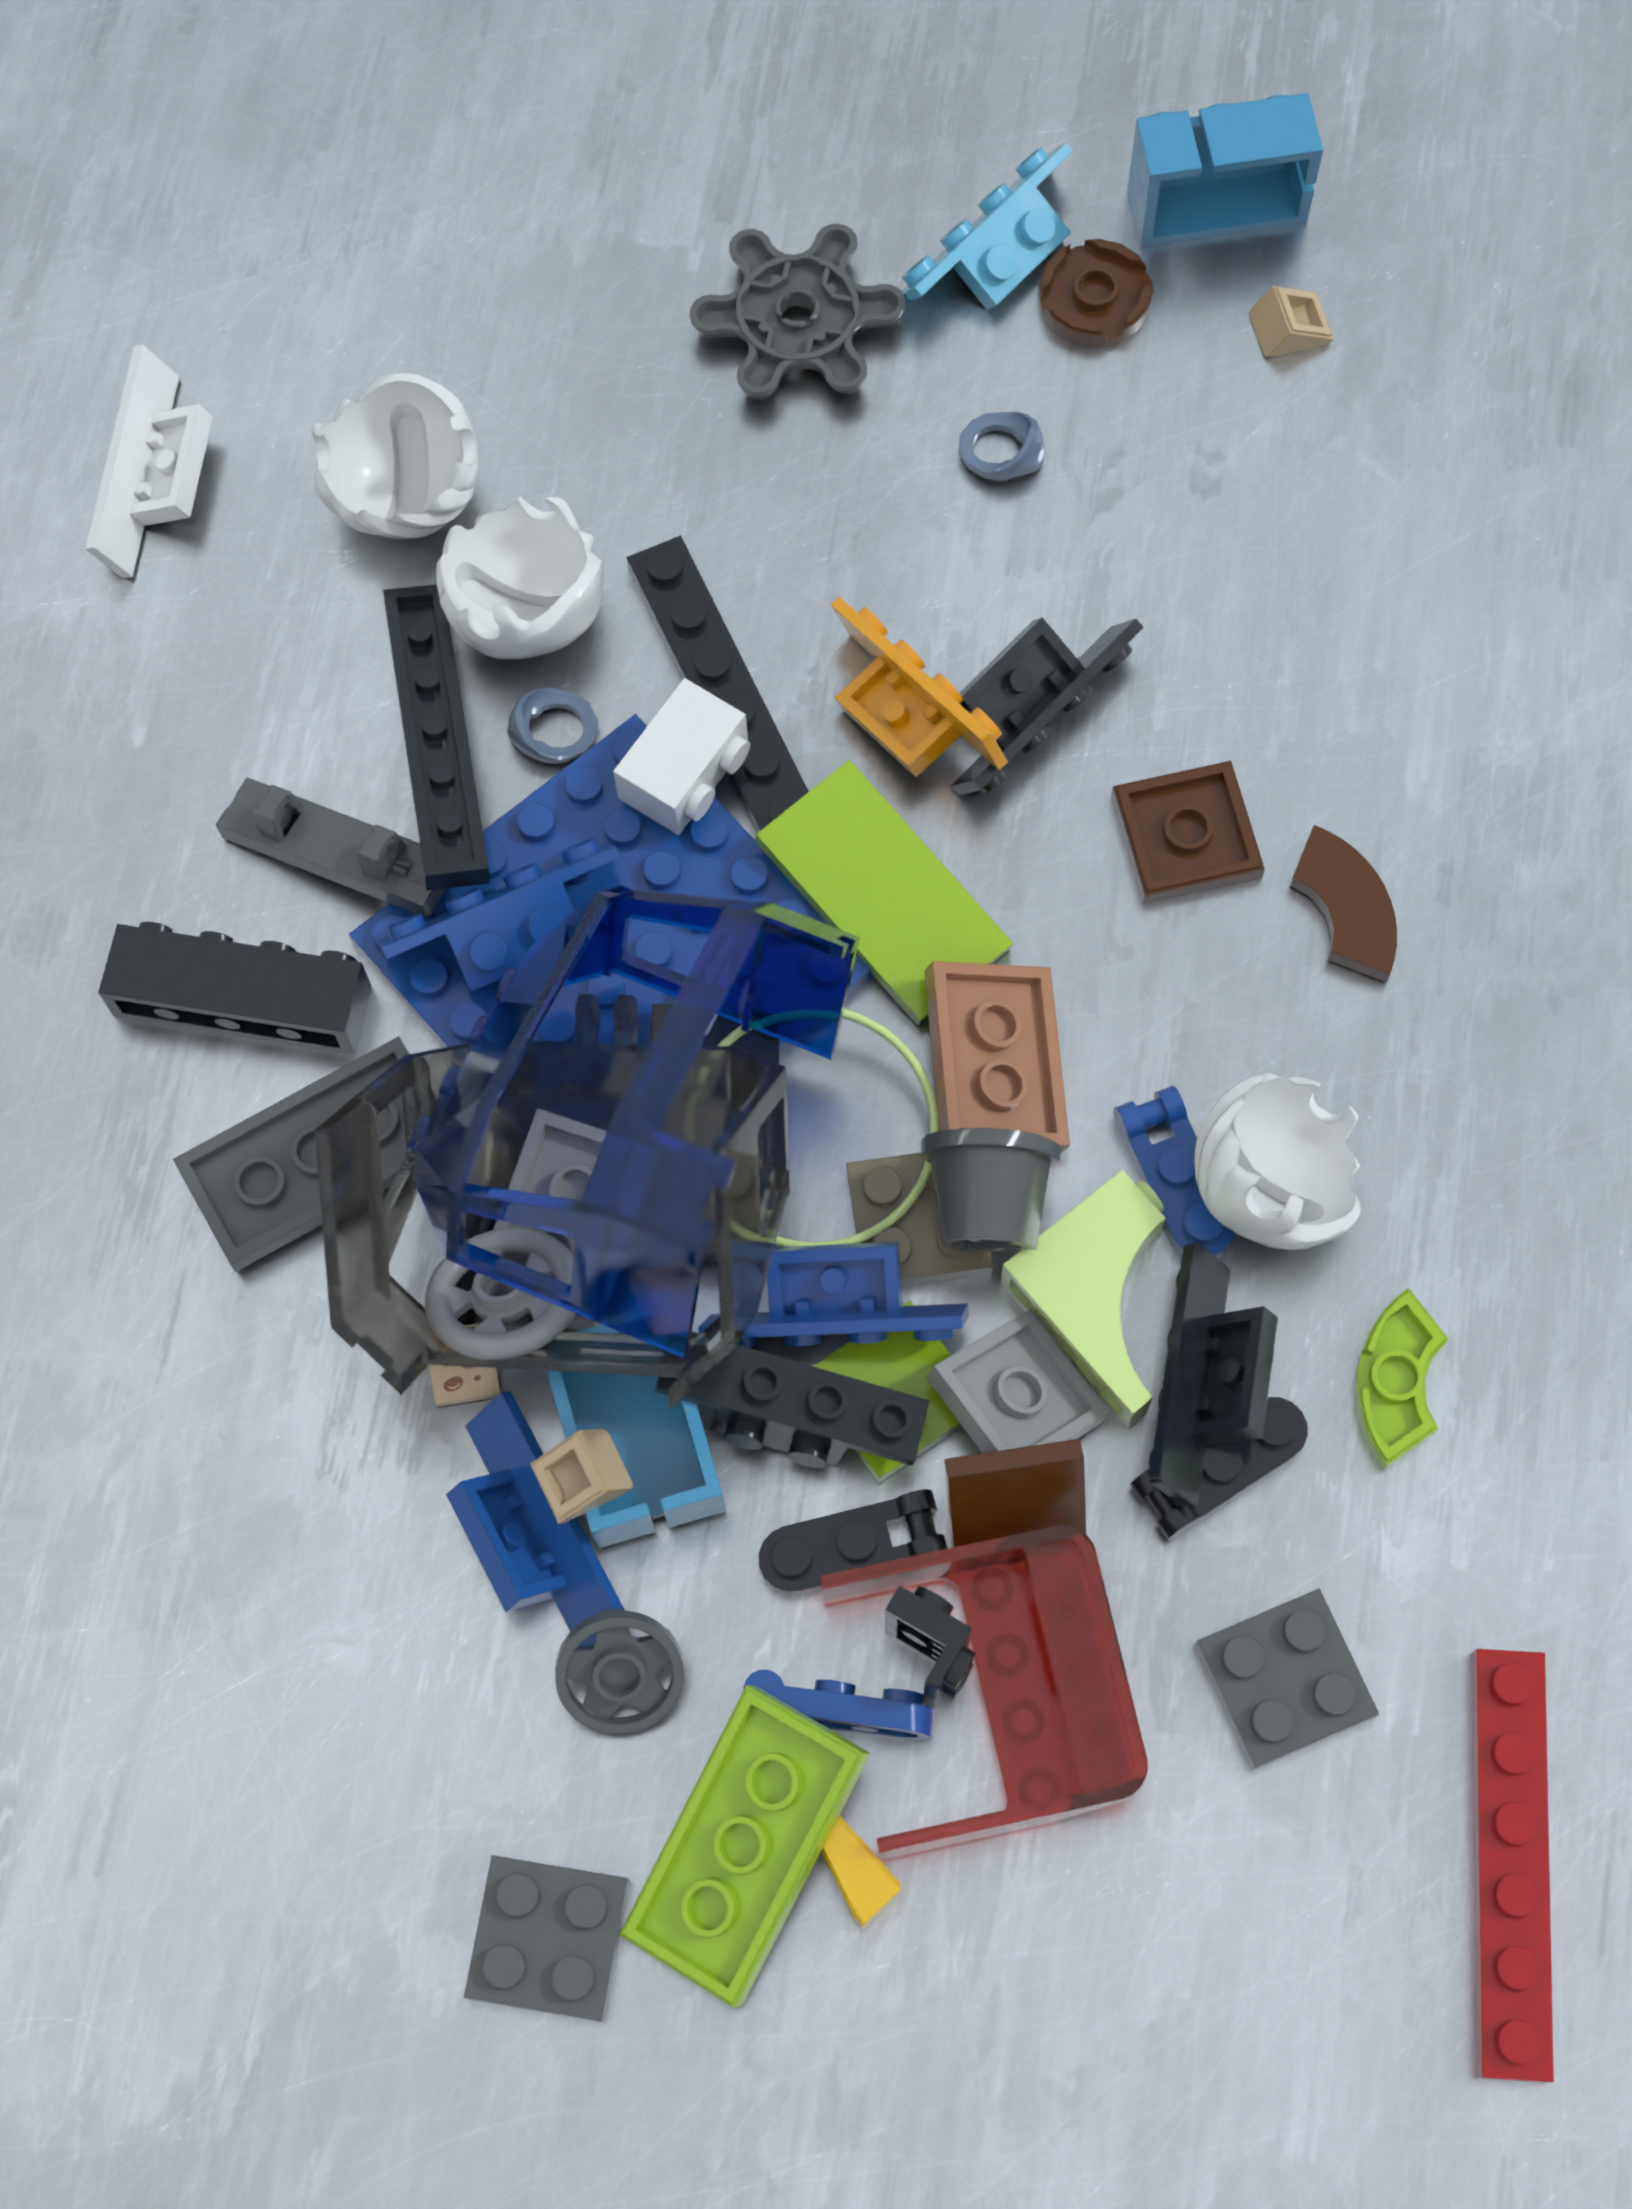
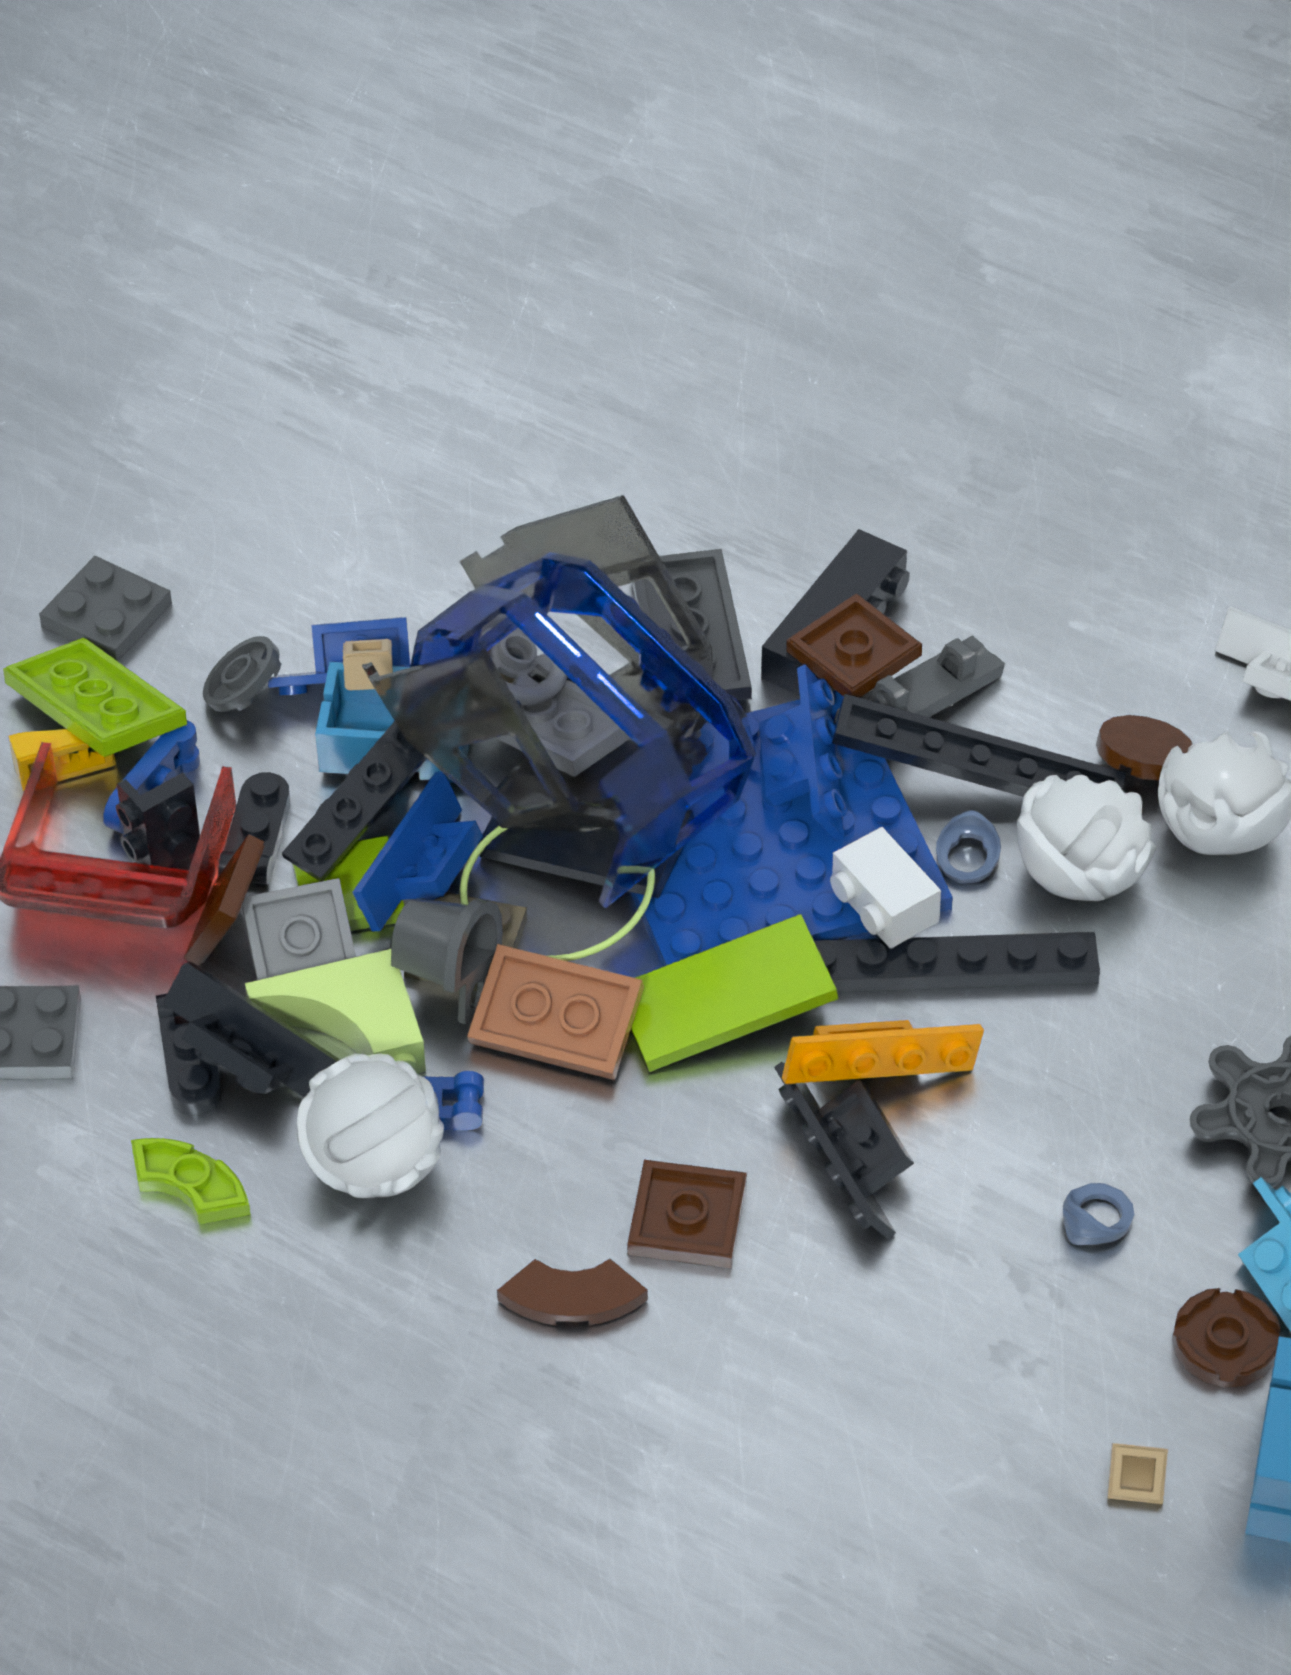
camera: 110 degrees right, 20 degrees down
none -> reddish brown tile [786,593,922,698]
none -> reddish brown tile [1096,715,1193,781]

